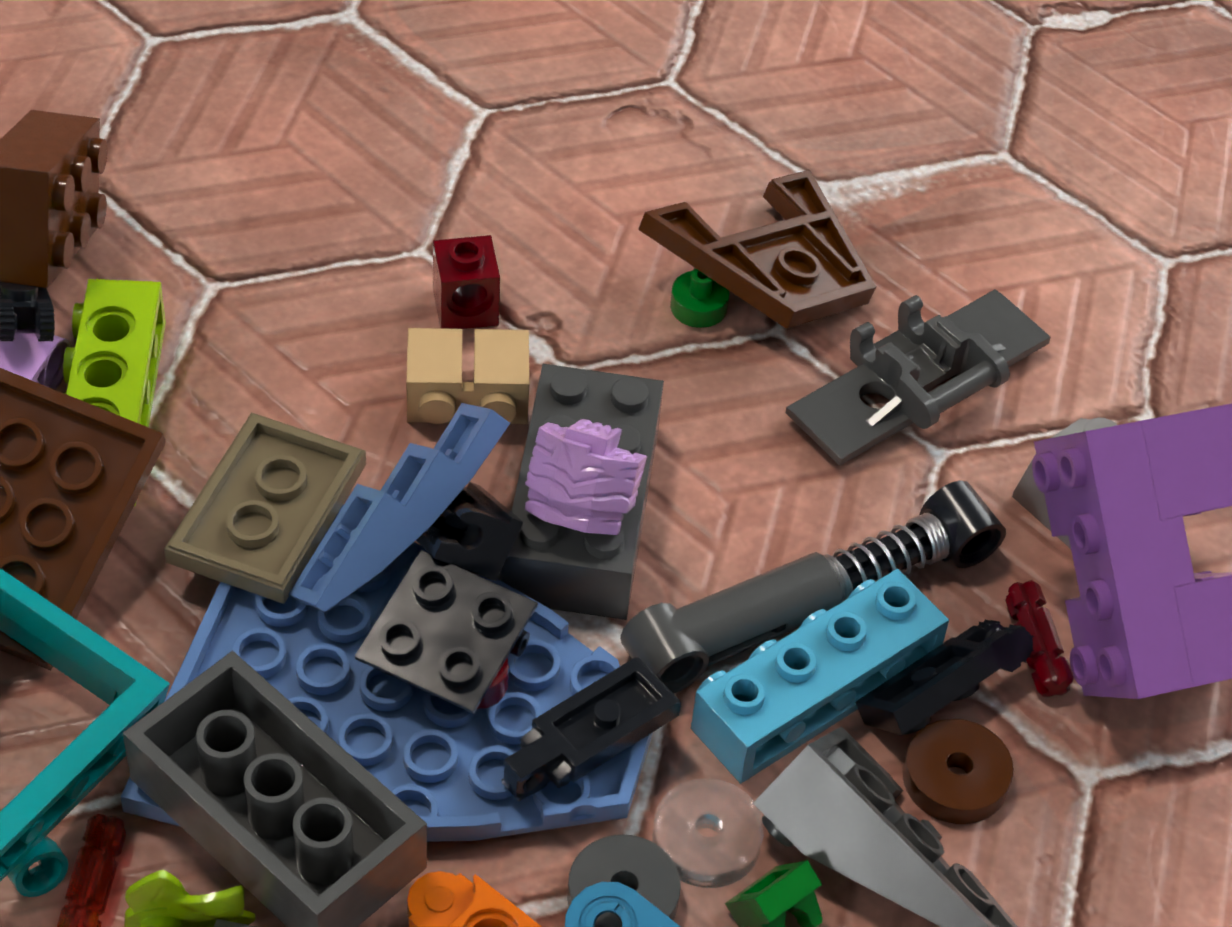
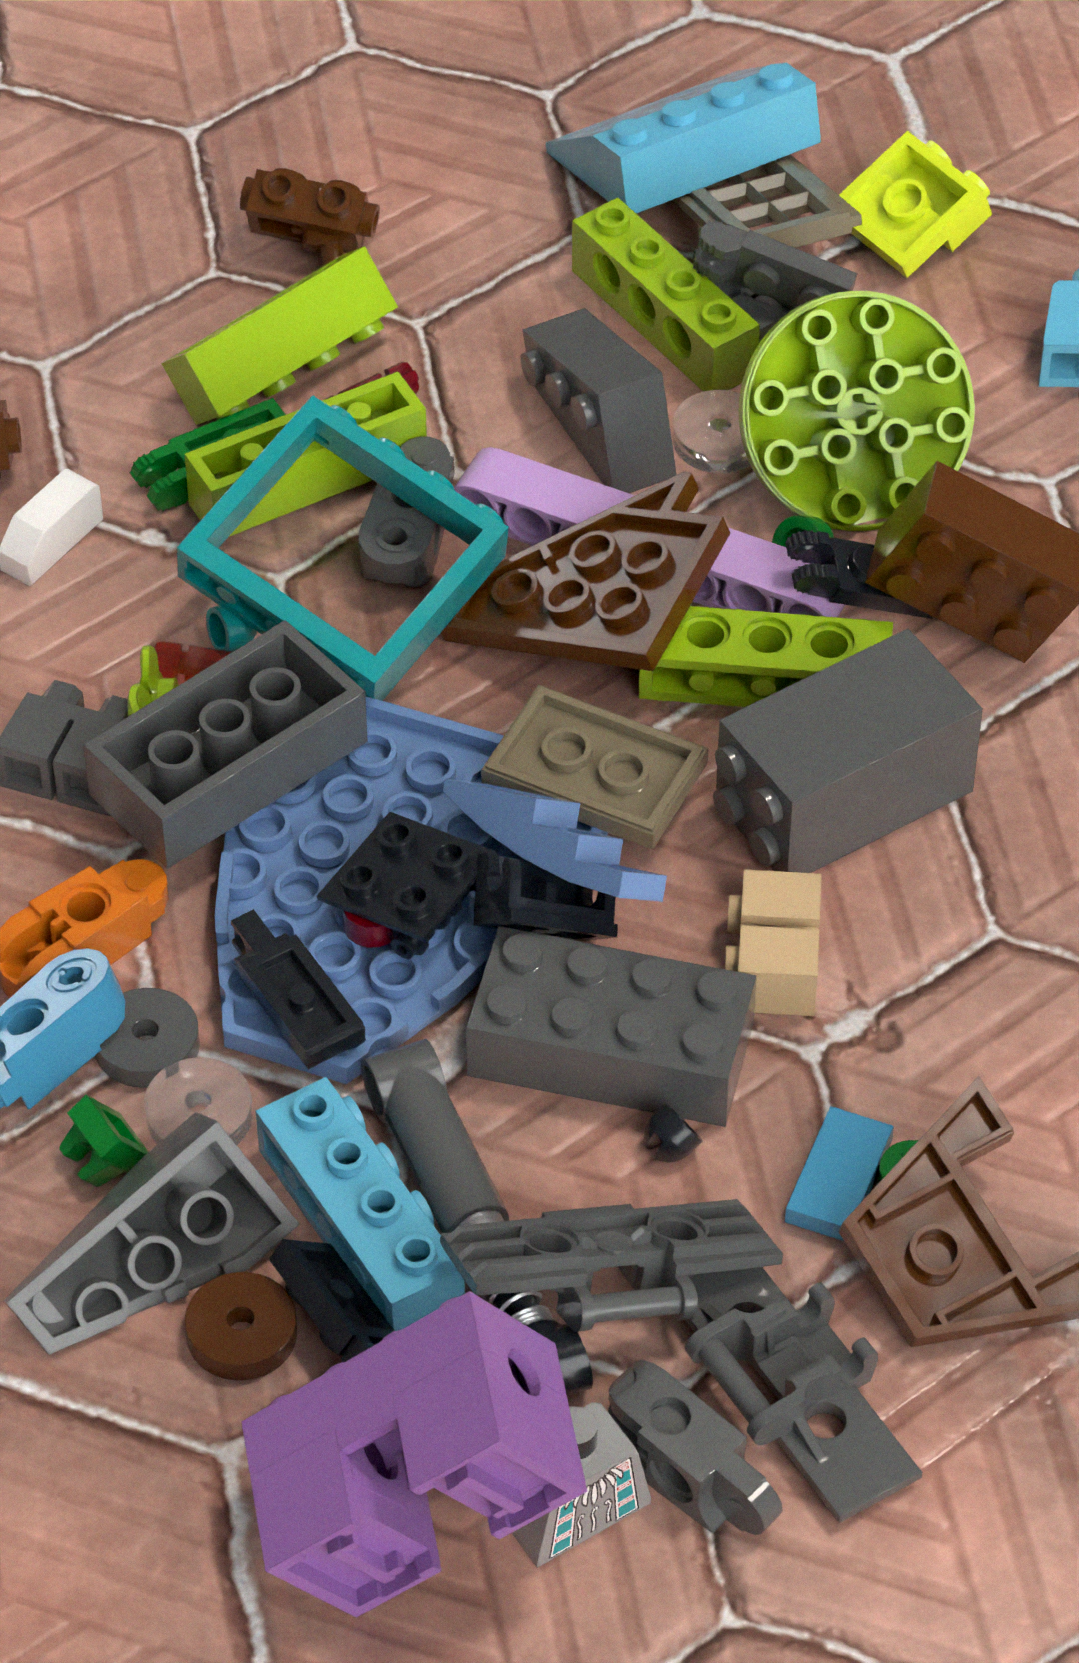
camera: 100 degrees right, 0 degrees up
dark red brick [433,235,500,329] -> none
lavender hair [525,419,647,535] -> none
none -> dark grey piece [440,1199,783,1332]
none -> dark grey piece [608,1360,783,1535]
none -> black hinge [644,1103,703,1163]
none -> dark grey brick [713,628,983,873]
none -> dark azure tile [785,1106,894,1241]

